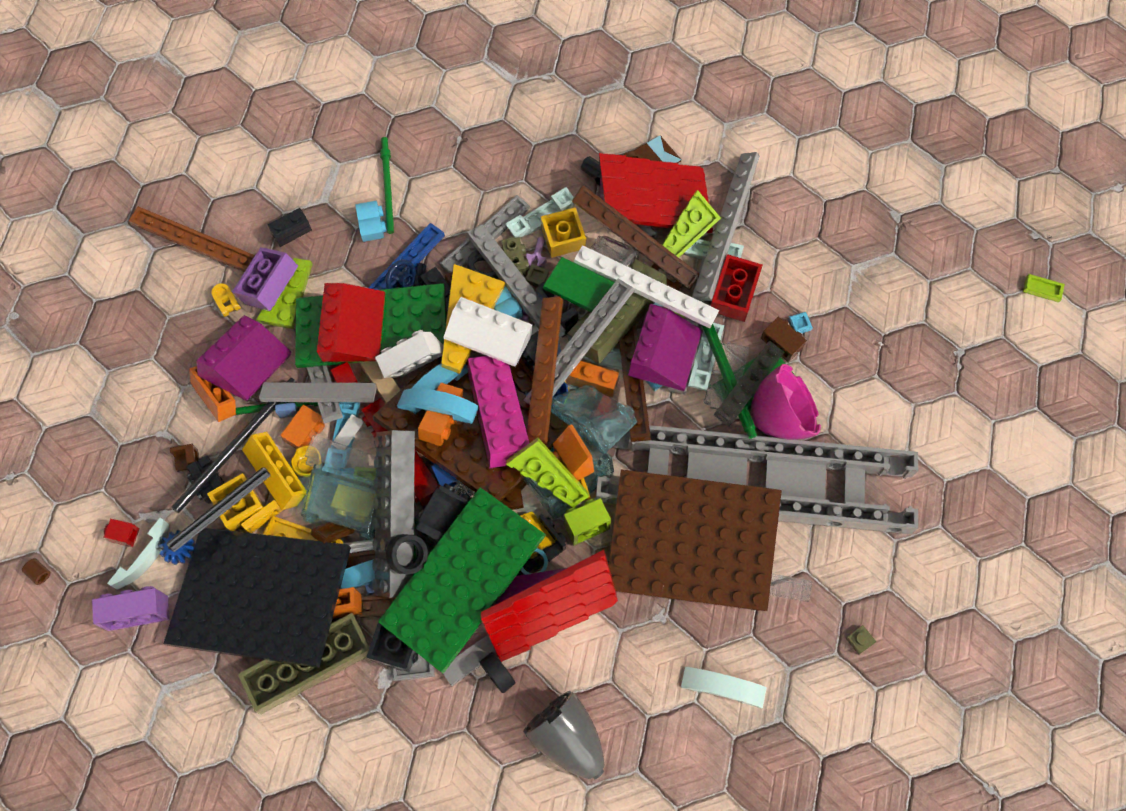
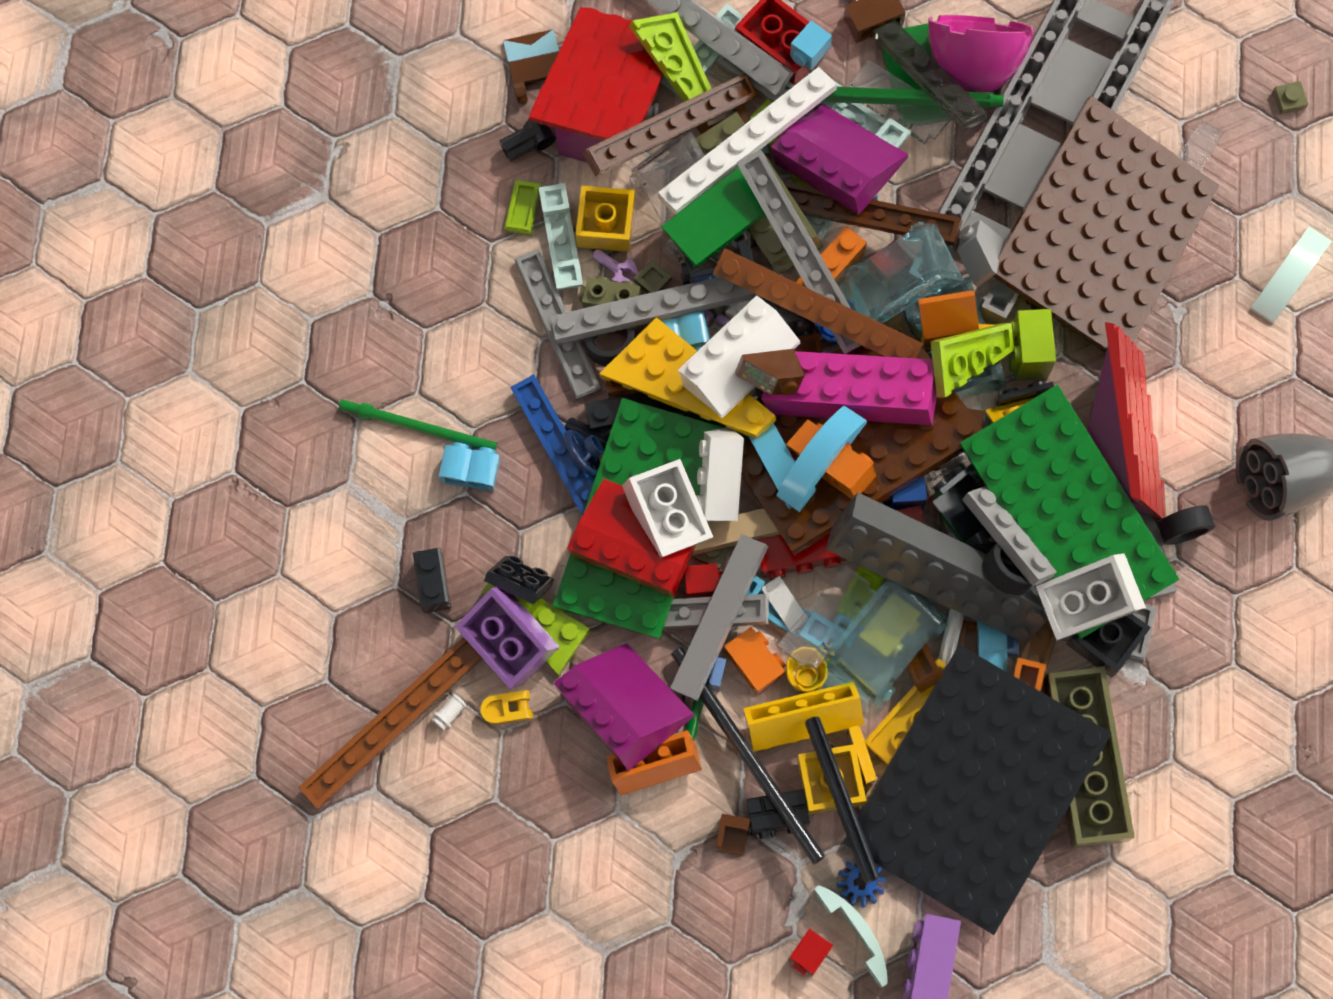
camera: 65 degrees left, 5 degrees up
none -> white pin [431,694,467,731]
none -> black tile [484,556,555,605]
none -> lime tile [505,179,542,236]
none -> white slope [622,459,713,558]
none -> reddish brown slope [735,349,805,396]
none -> medium azure brick [790,21,832,70]
none -> light grey slope [957,220,1003,287]
none -> light grey plate [962,486,1057,586]
none -> white slope [1036,554,1146,640]

